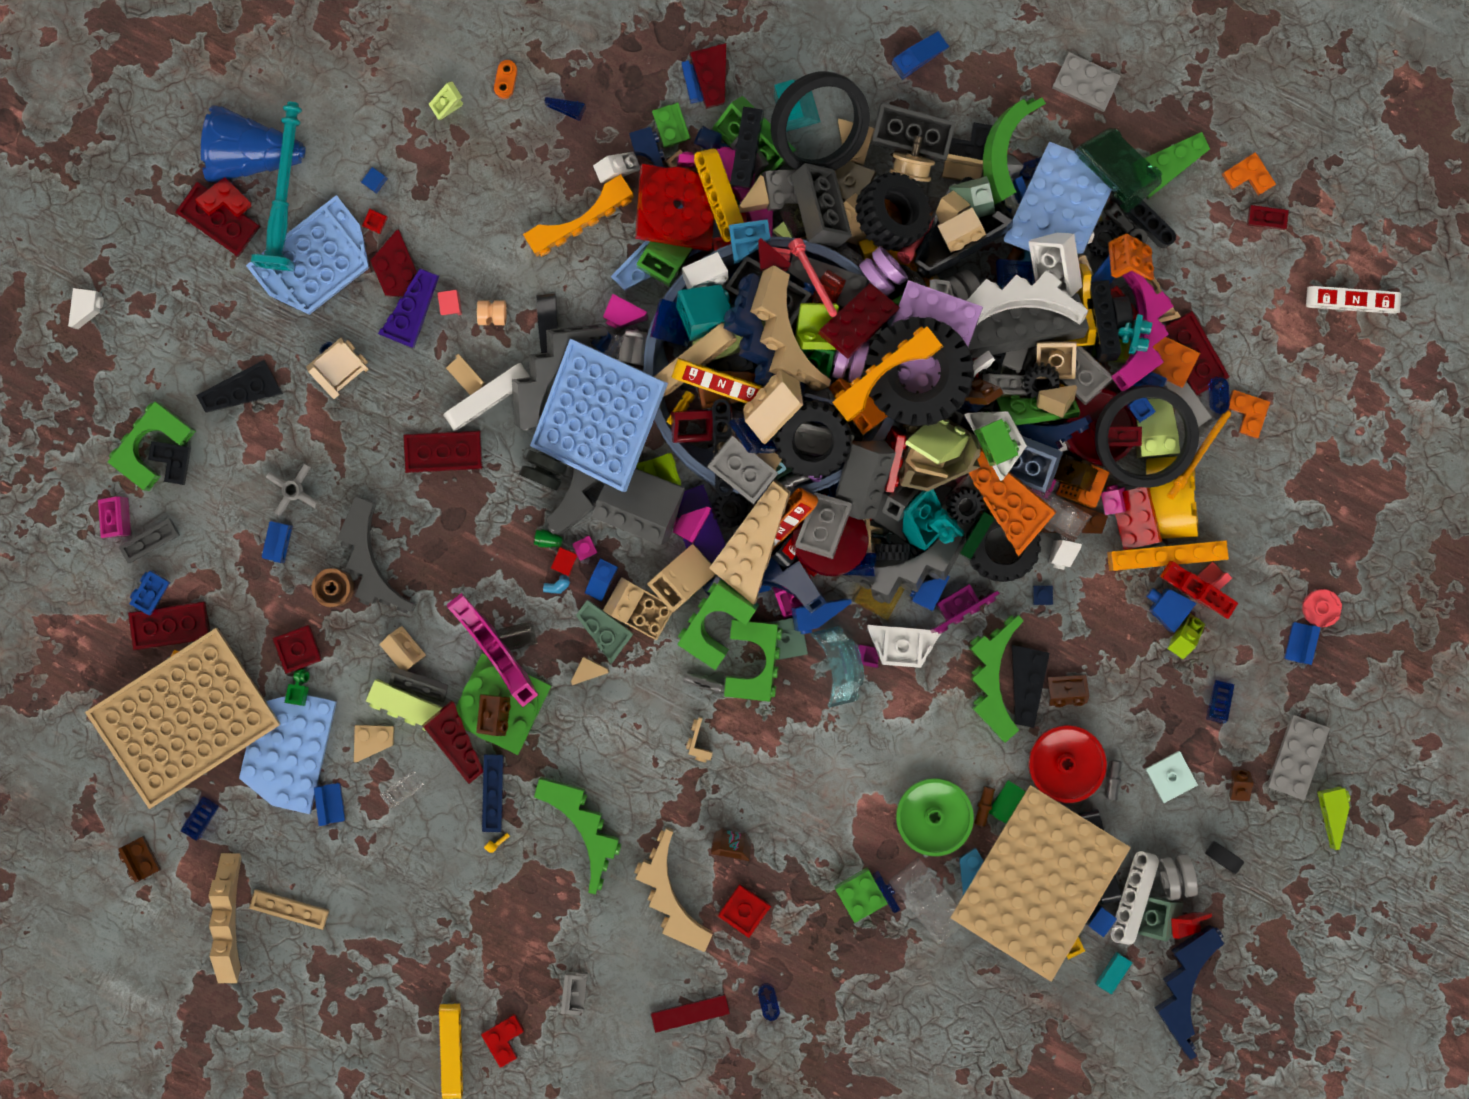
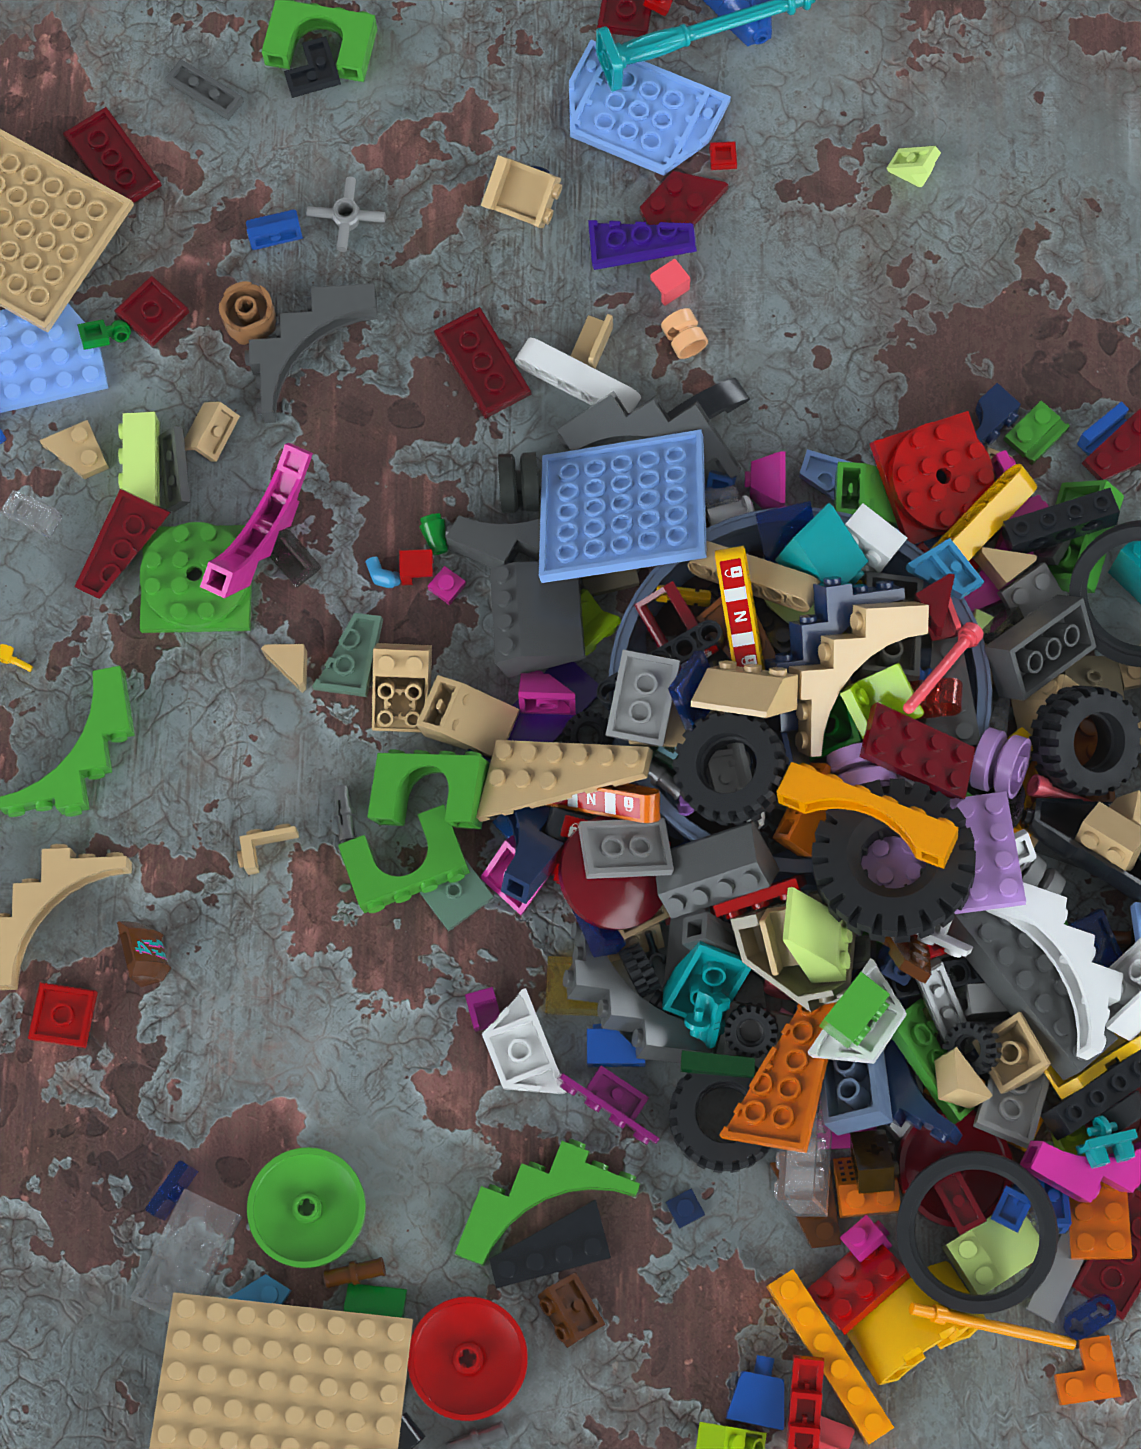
camera: 65 degrees right, 15 degrees down
dark pink slope [98,496,131,538] -> none
blue bracket [129,570,171,616] -> none
black wing [196,360,283,413] -> none
blue slope [361,167,388,194] -> none
reddish brown bracket [476,694,511,736] -> none
dark blue plate [482,754,504,832] -> none
orange plate [494,60,518,99] -> none
light orange arch [523,174,634,257] -> none
clear blue slope [544,97,586,121] -> none
blue slope [585,559,619,602] -> none
white slope [593,152,640,183] -> none
dark blue piece [694,126,731,150] -> none
blue slope [791,598,852,634] -> none
clear light blue windscreen [810,626,864,708] -> none
bright green brick [834,867,888,923] -> none
white slope [1049,540,1082,570] -> none

